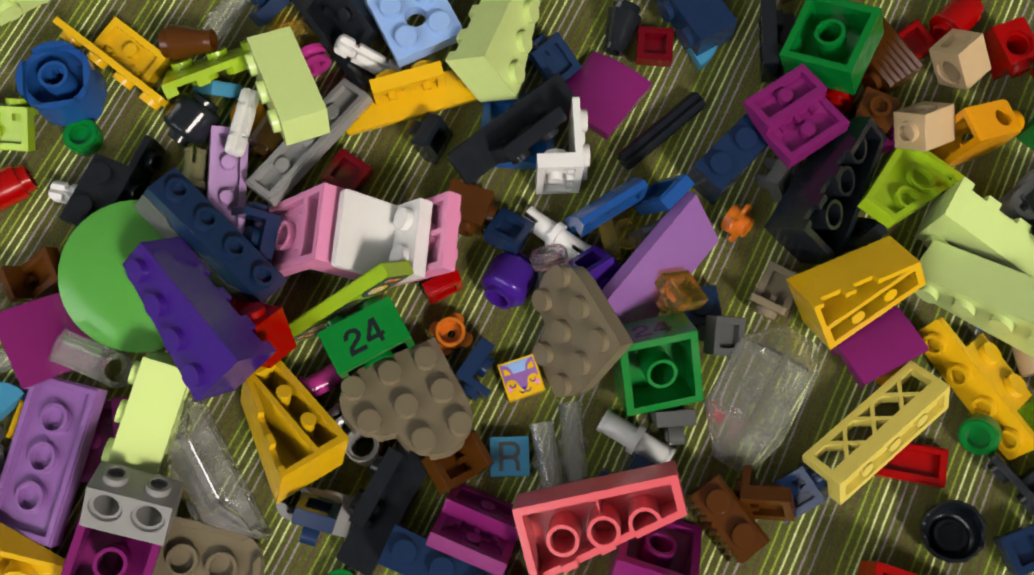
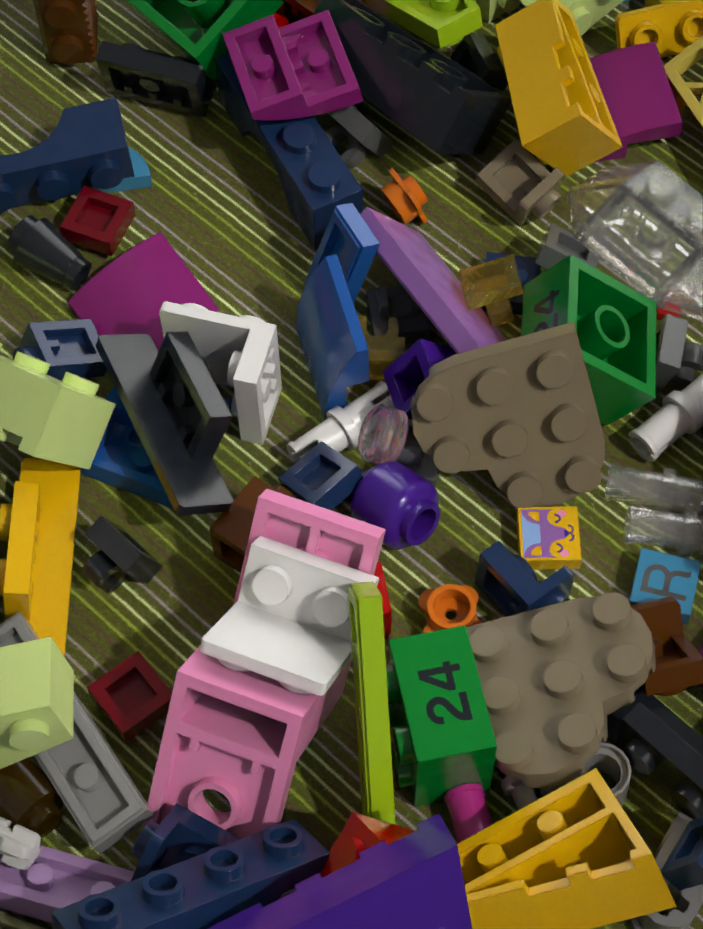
camera: 70 degrees left, 15 degrees down
black axle [617,92,705,170] -> none

